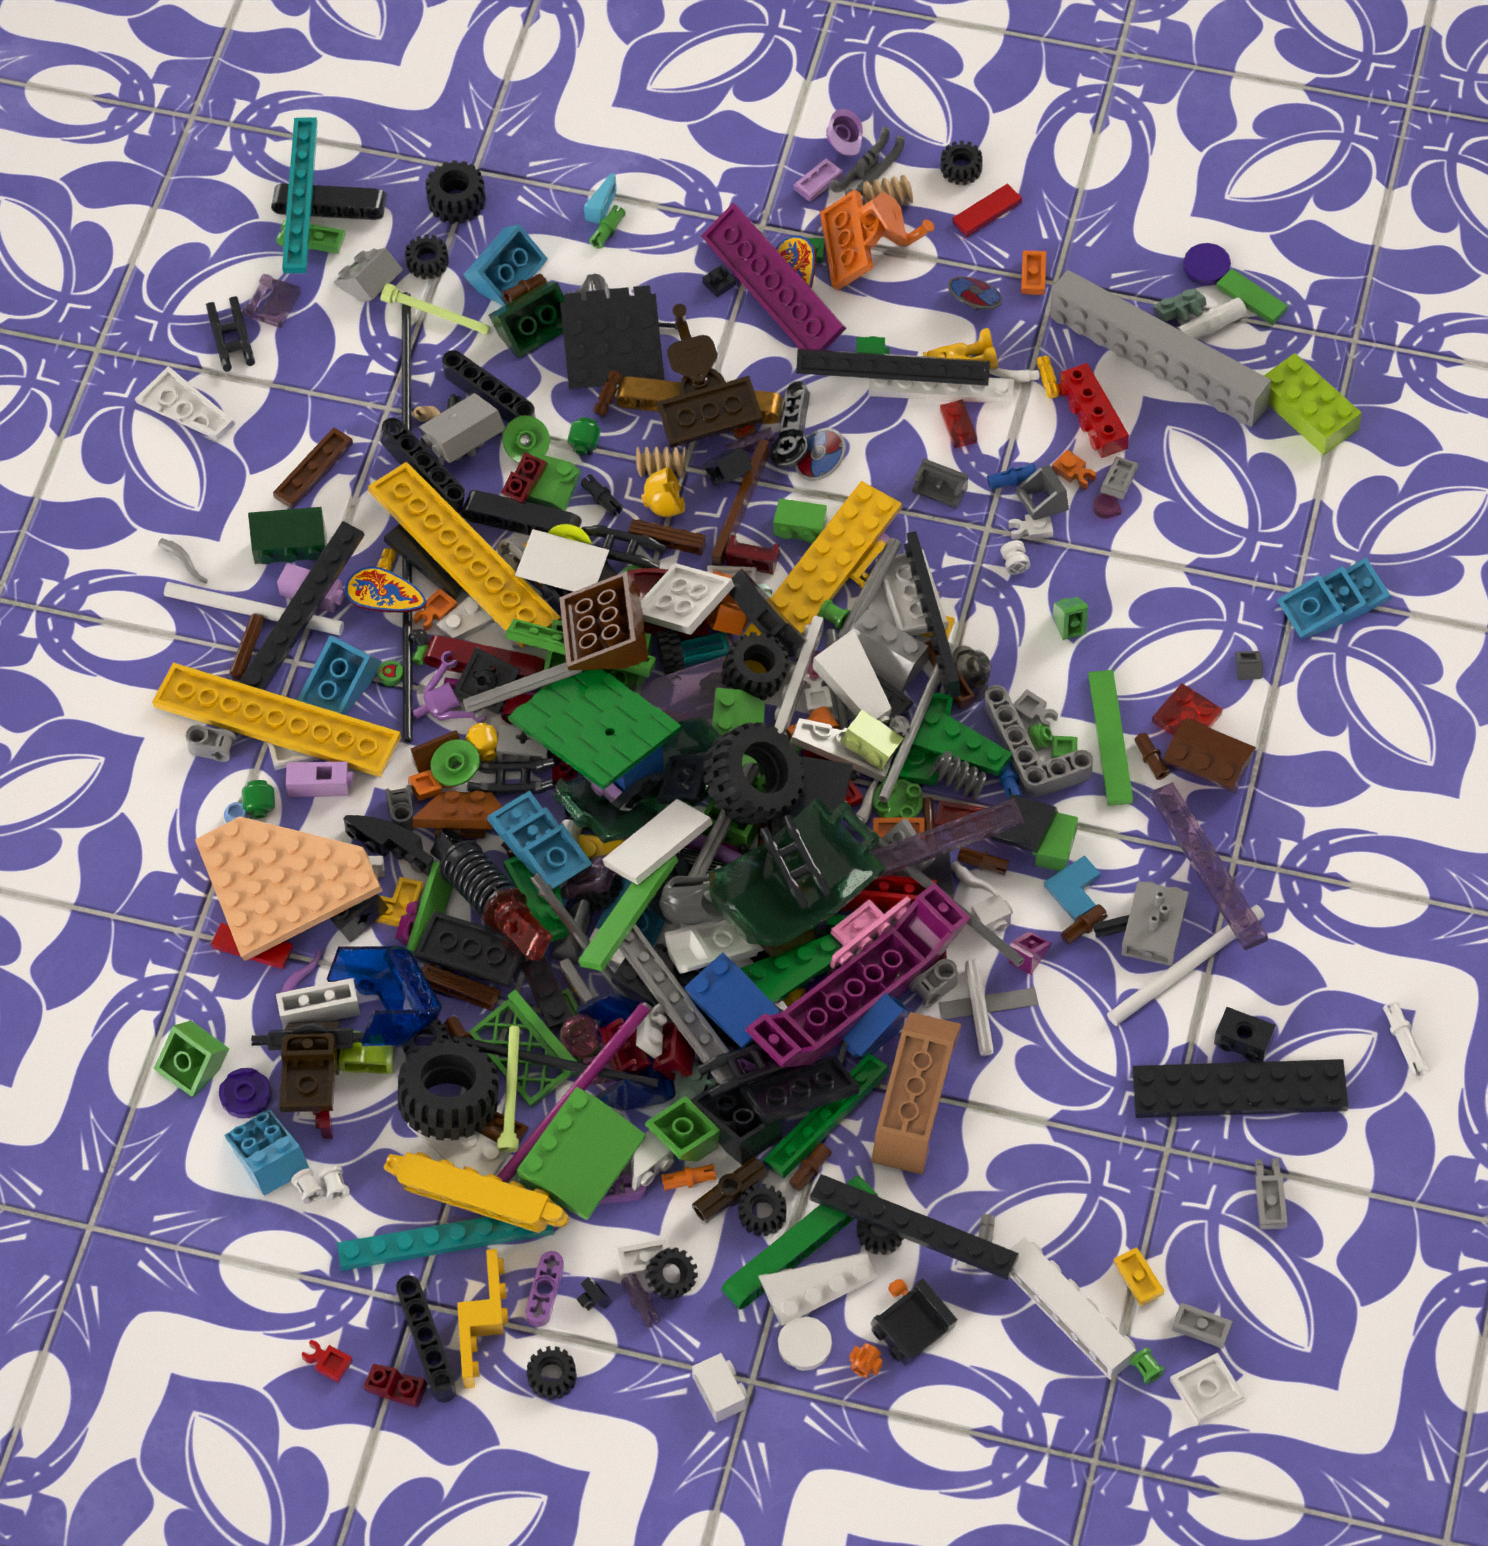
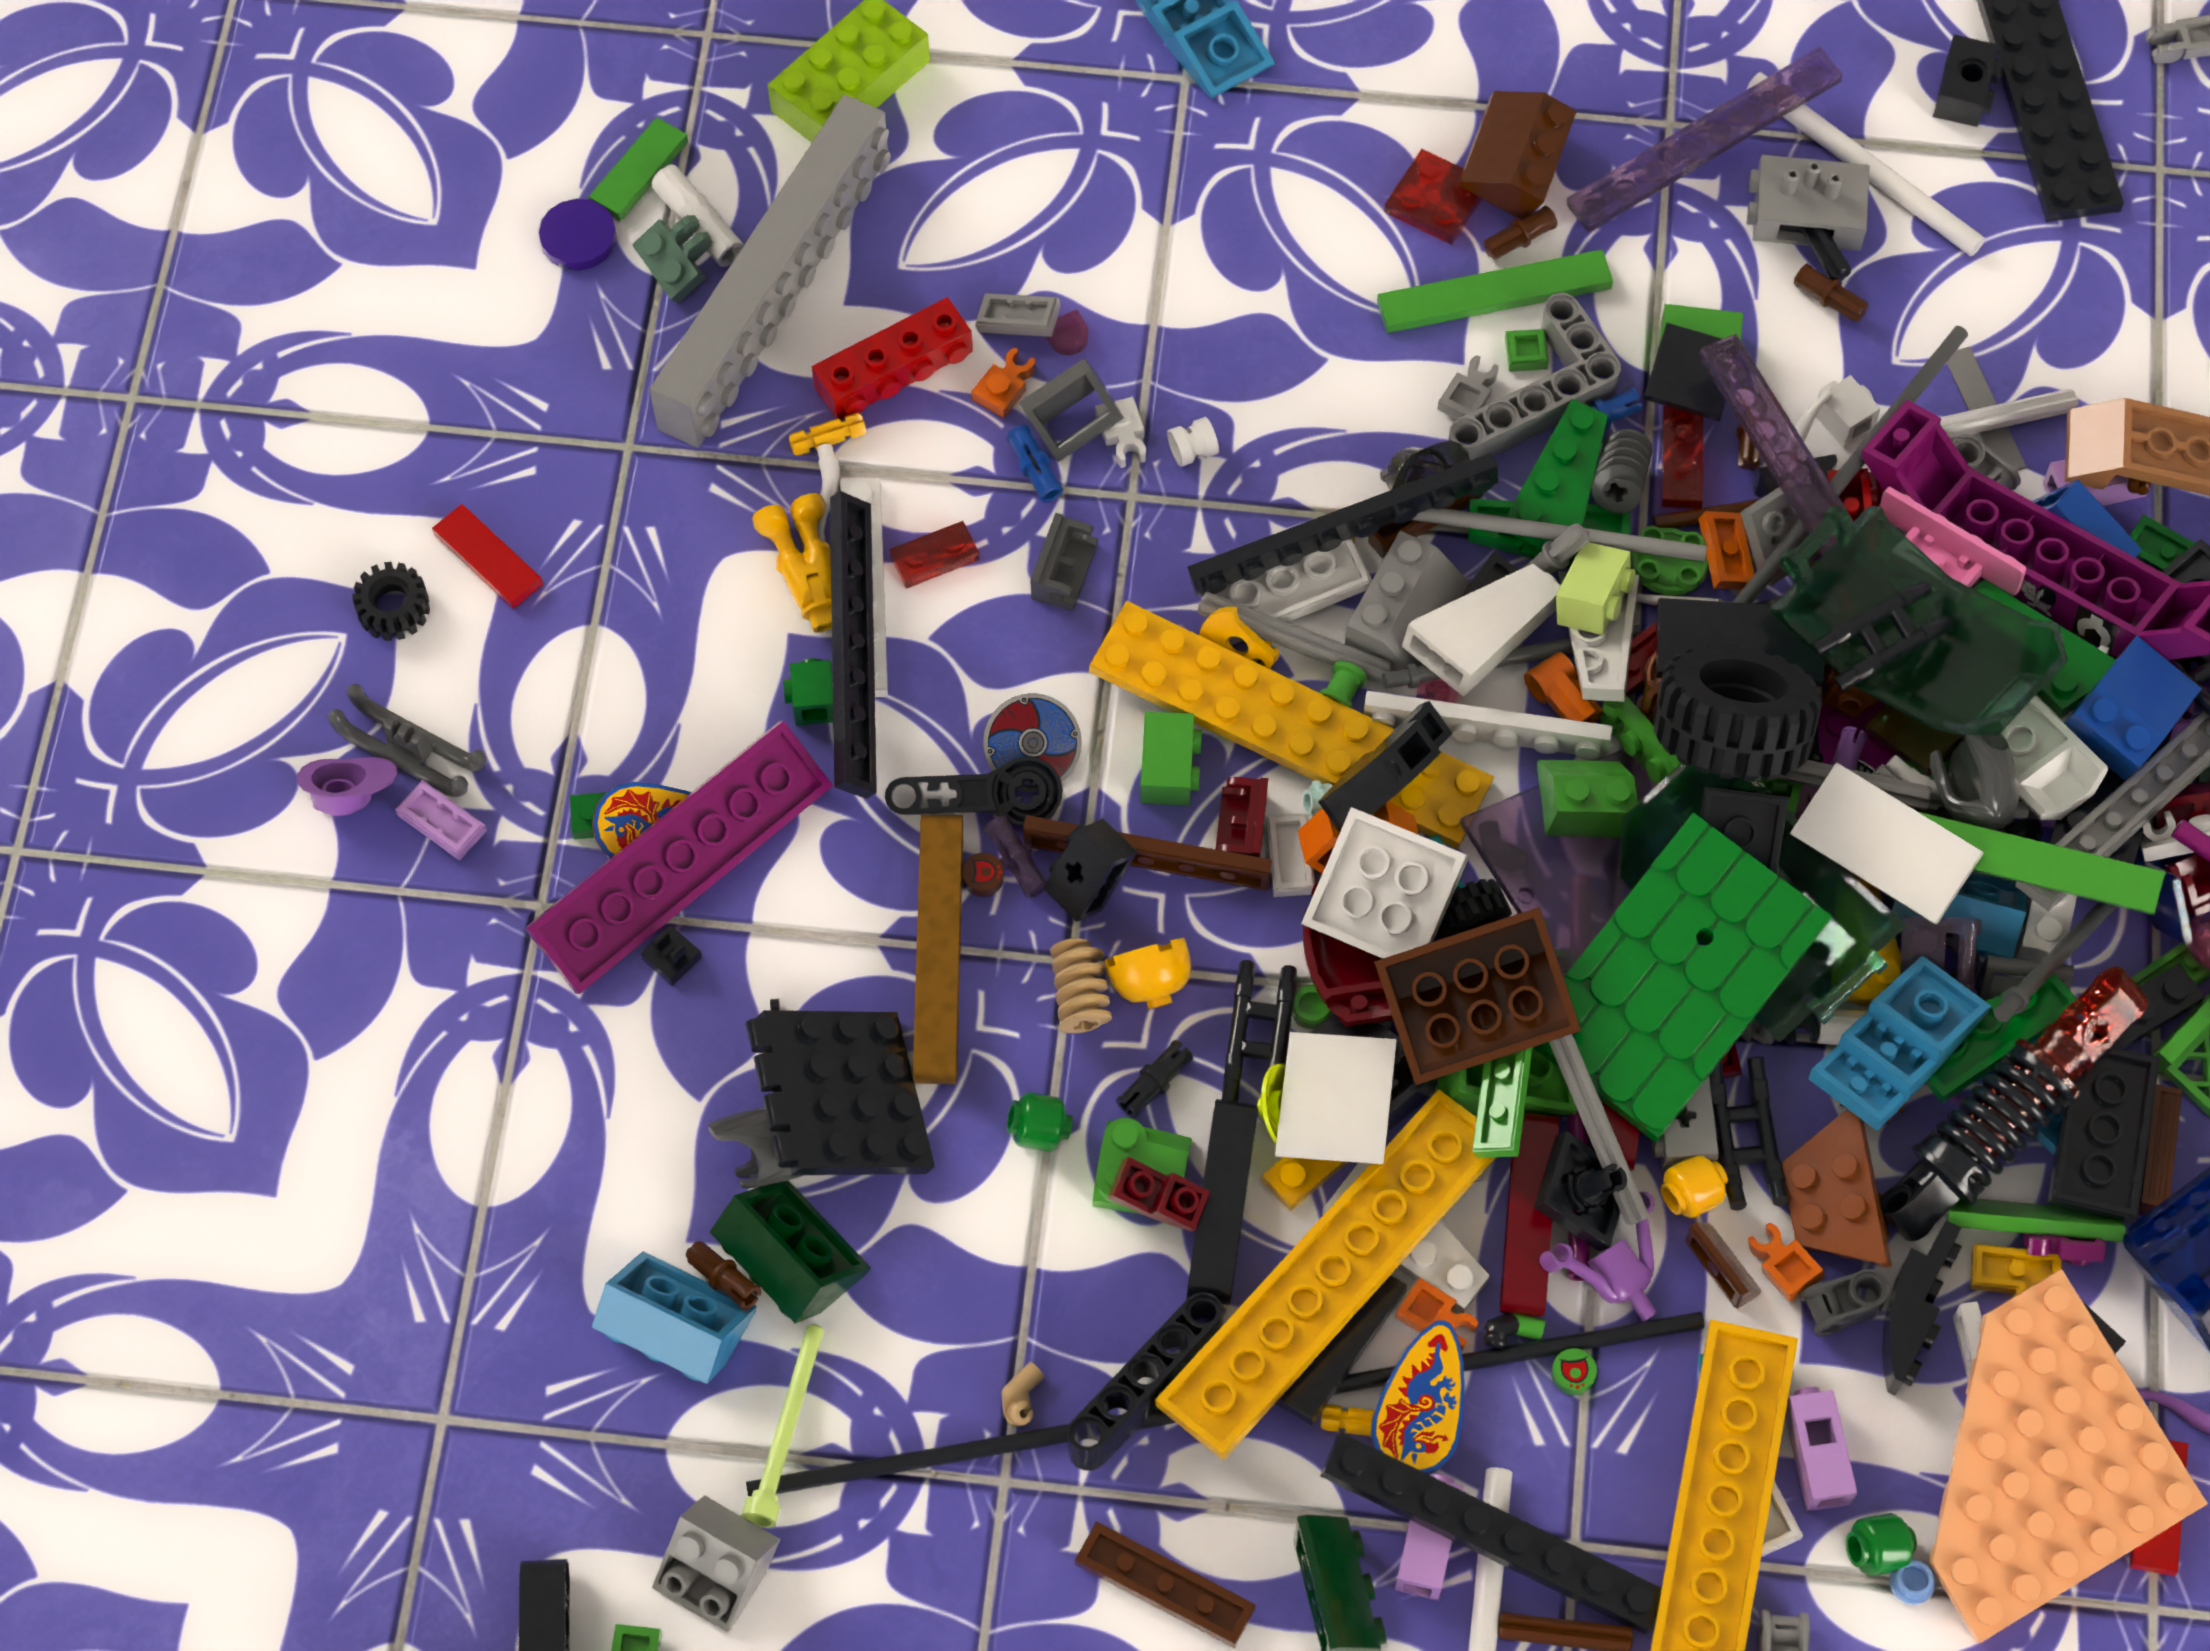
camera: 100 degrees left, 5 degrees up
dark azure slope [297,635,382,715] -> none
black tyre [405,234,449,280] -> none
light grey piece [419,393,505,463] -> none
black tyre [426,160,486,224] -> none
bright green dish [431,739,480,786] -> none
black beam [442,350,536,423] -> none
light grey beam [497,538,525,571] -> none
bright green dish [502,416,550,463] -> none
light grey tile [560,958,595,1014] -> none
medium azure slope [584,174,617,224] -> none
bright green pin [589,205,626,249] -> none
reddish brown axle [593,370,623,417] -> none
reddish brown piece [628,519,706,556] -> none
dark brown plate [656,304,763,448] -> none
black tyre [722,632,790,701] -> none
white plate [804,673,833,715] -> none
orange plate [820,189,934,290] -> none
tan piece [862,175,913,205] -> none
shield [948,276,1002,311] -> none
magenta slope [1009,931,1052,975] -> none
orange plate [1021,250,1046,295] -> none
bright green plate [1028,723,1053,752] -> none
dark azure tile [1044,855,1101,922] -> none
bright green slope [1053,597,1088,640] -> none
dark grey slope [1235,651,1263,680] -> none

